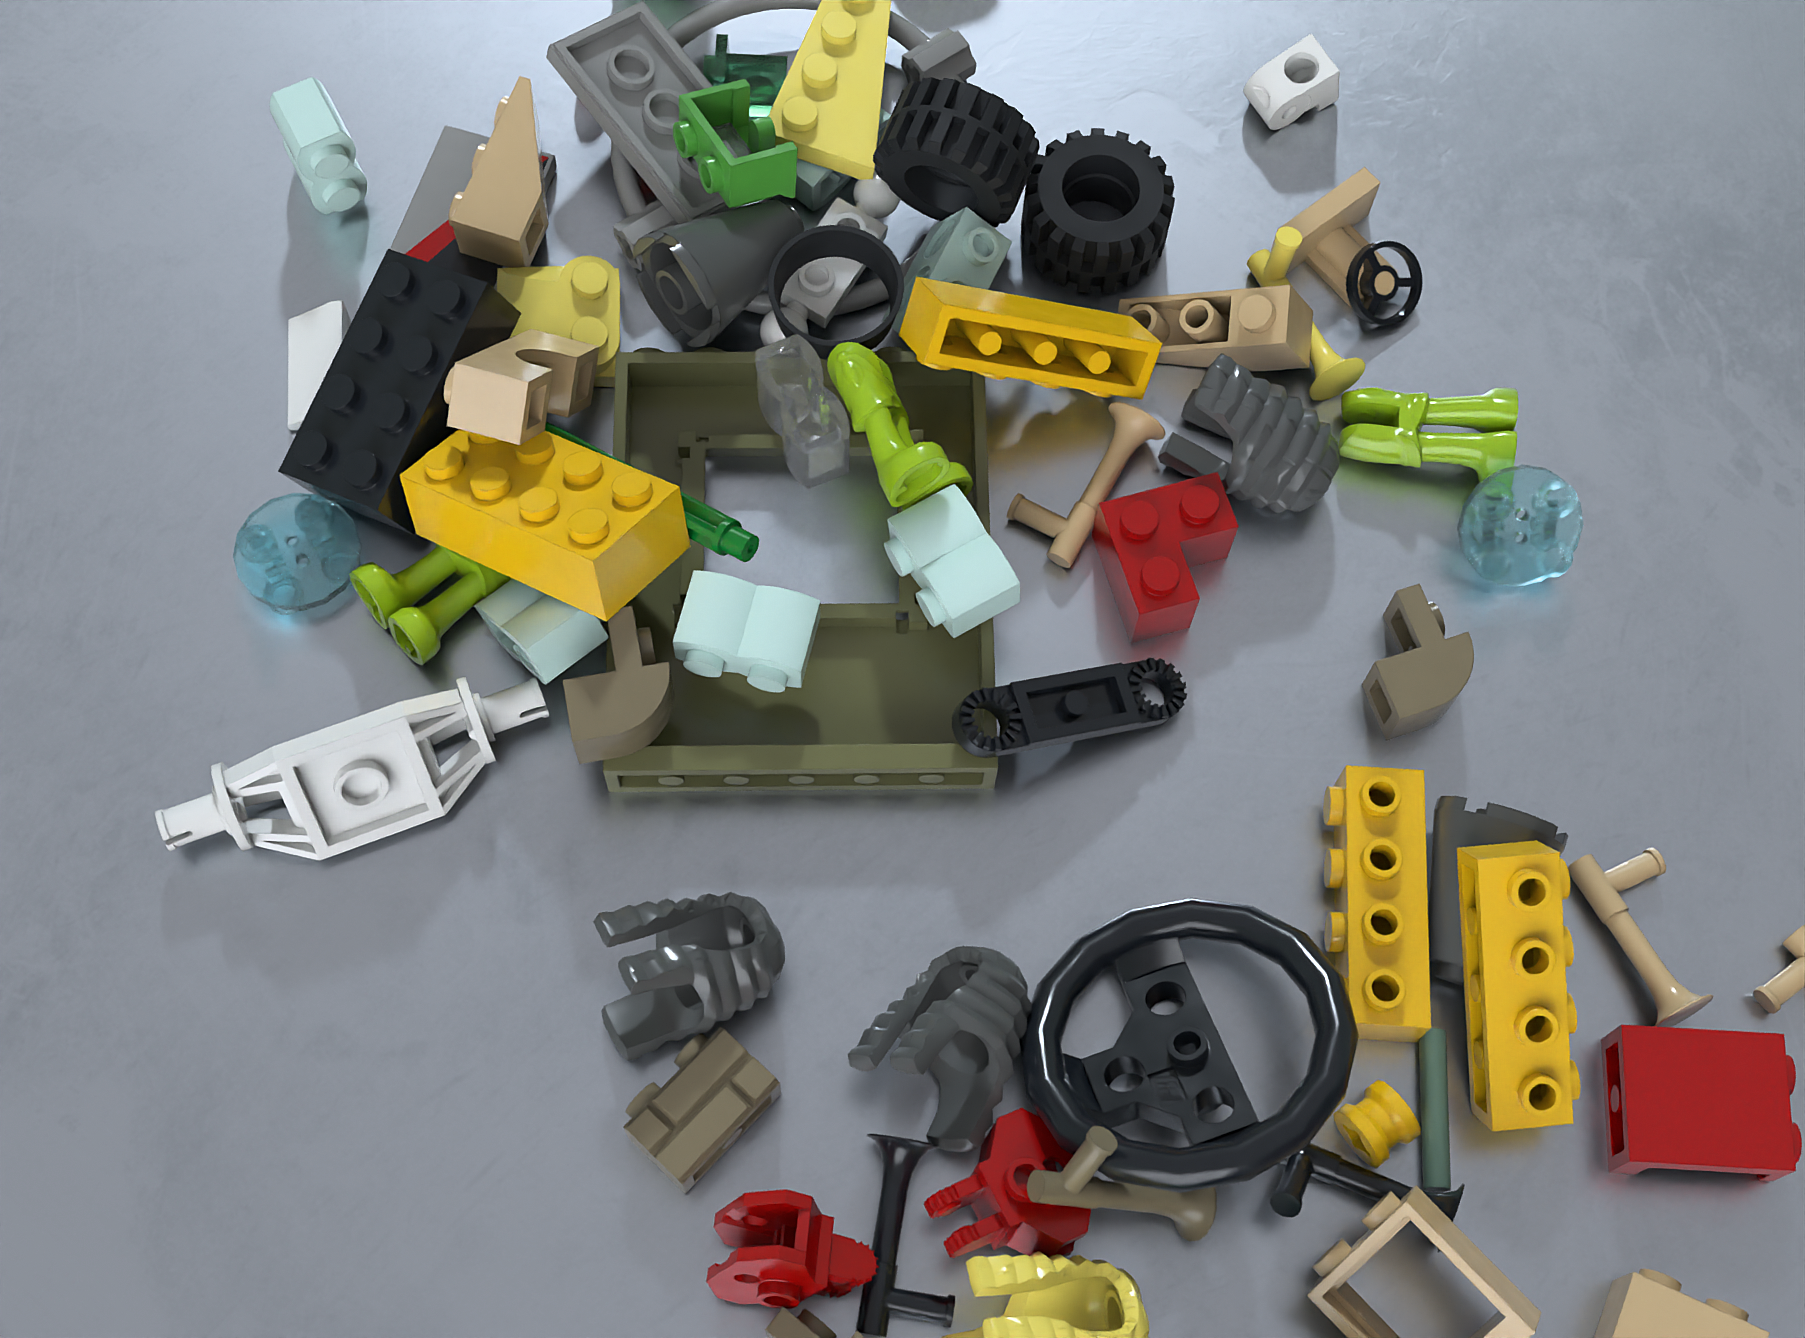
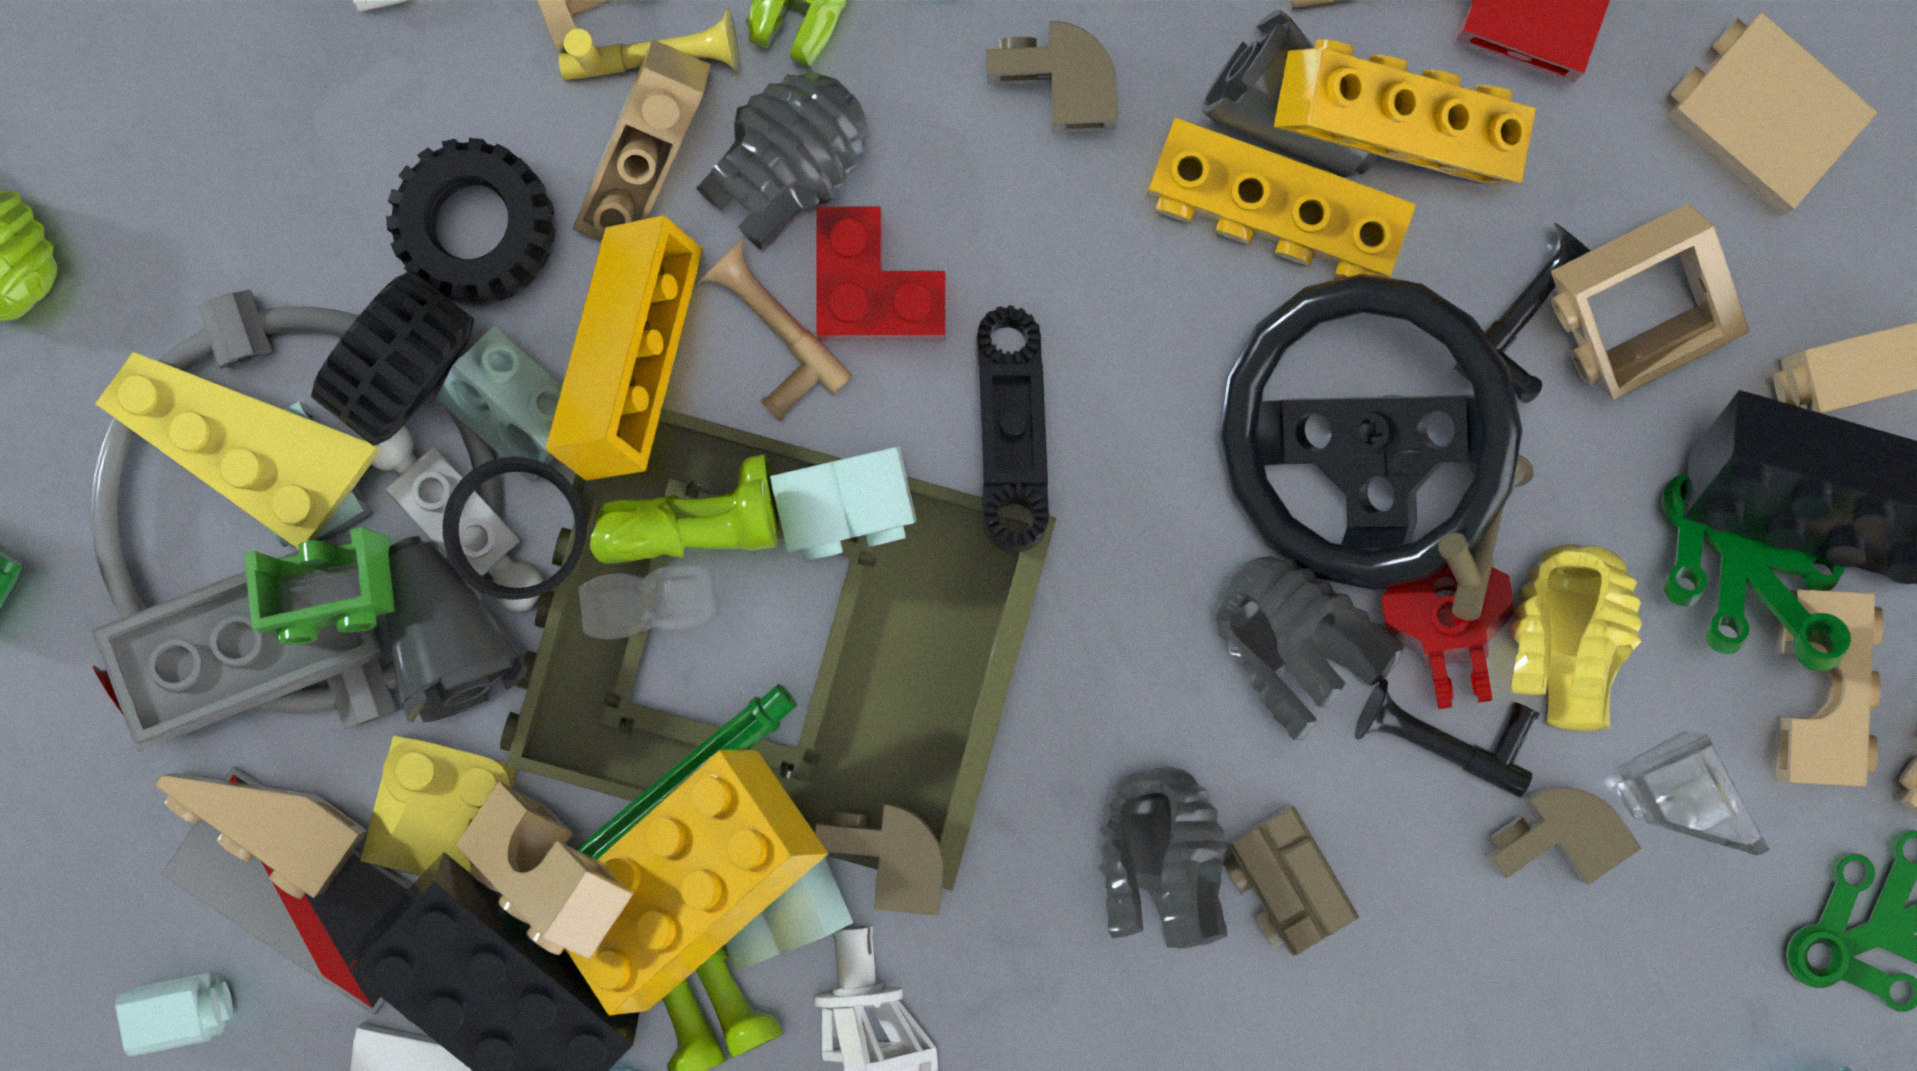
camera: 70 degrees left, 20 degrees up
light aqua brick [673,570,820,692] -> none
clear green bracket [703,34,788,117] -> none
red hinge [706,1189,879,1309] -> none
yellow wheel [1333,1080,1421,1168] -> none
sand green piece [1419,1028,1451,1192] -> none

